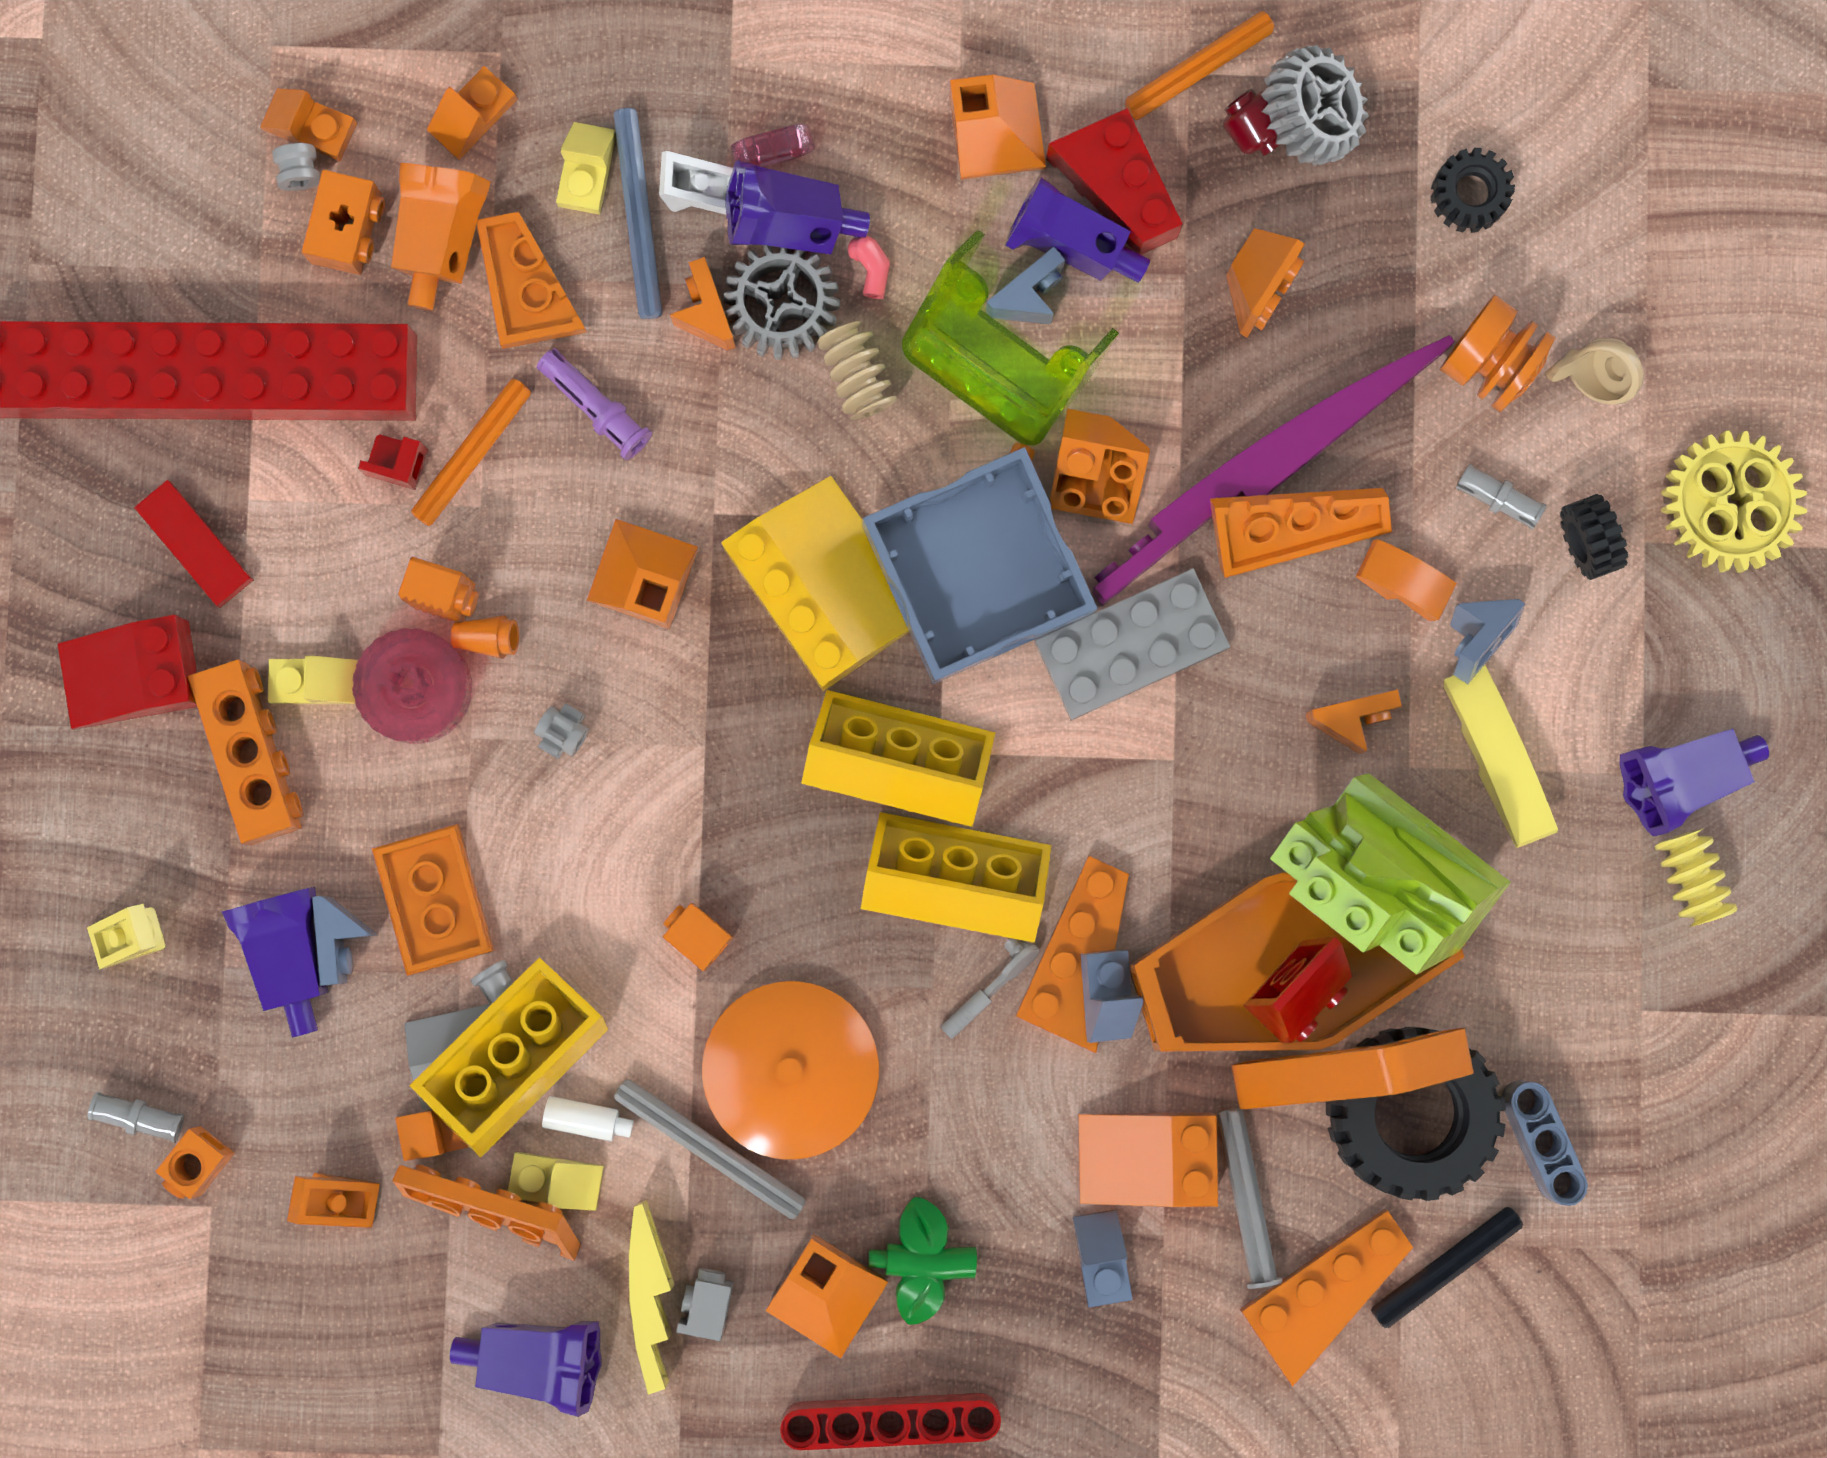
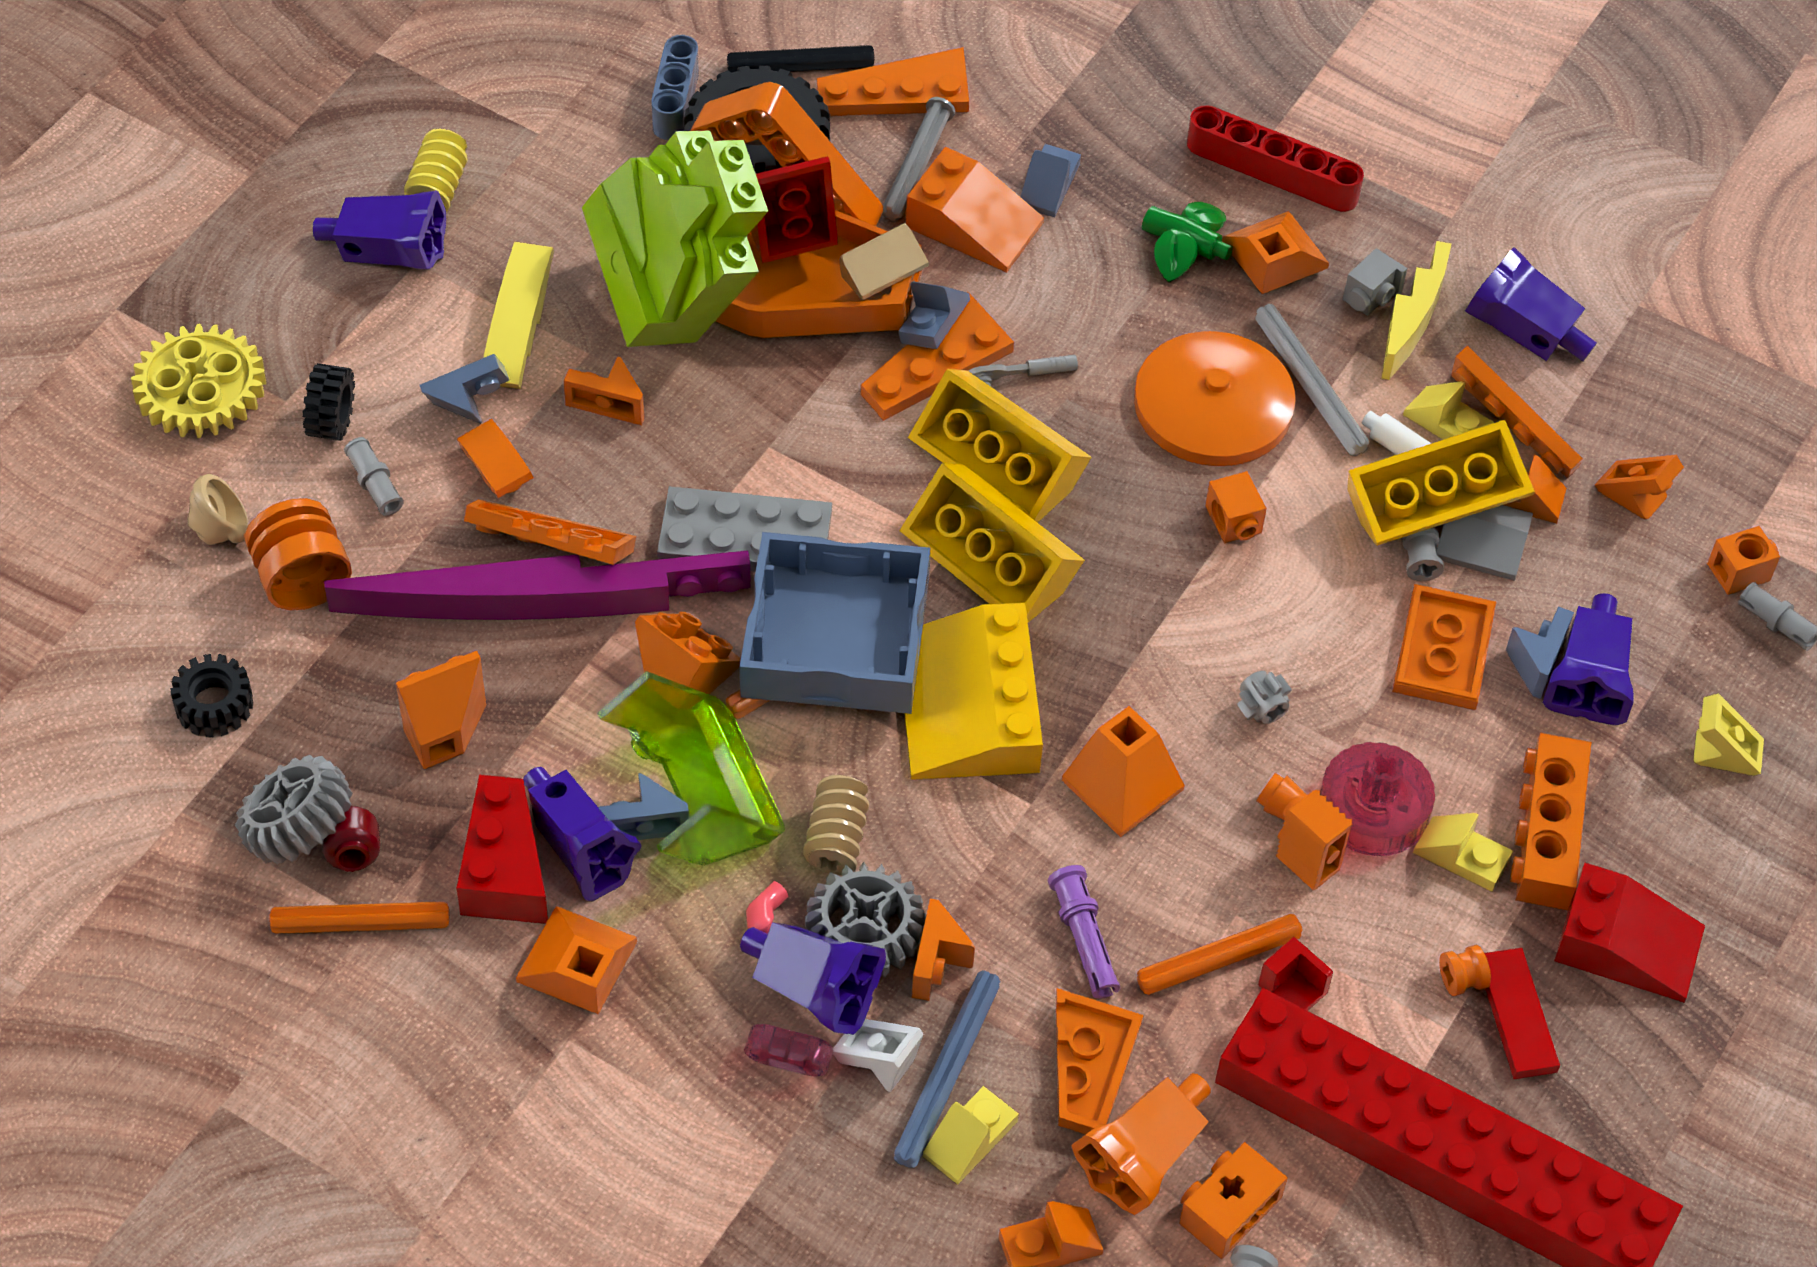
camera: 150 degrees left, 30 degrees down
none -> tan slope [840,223,929,300]
none -> orange wheel [1439,944,1491,996]

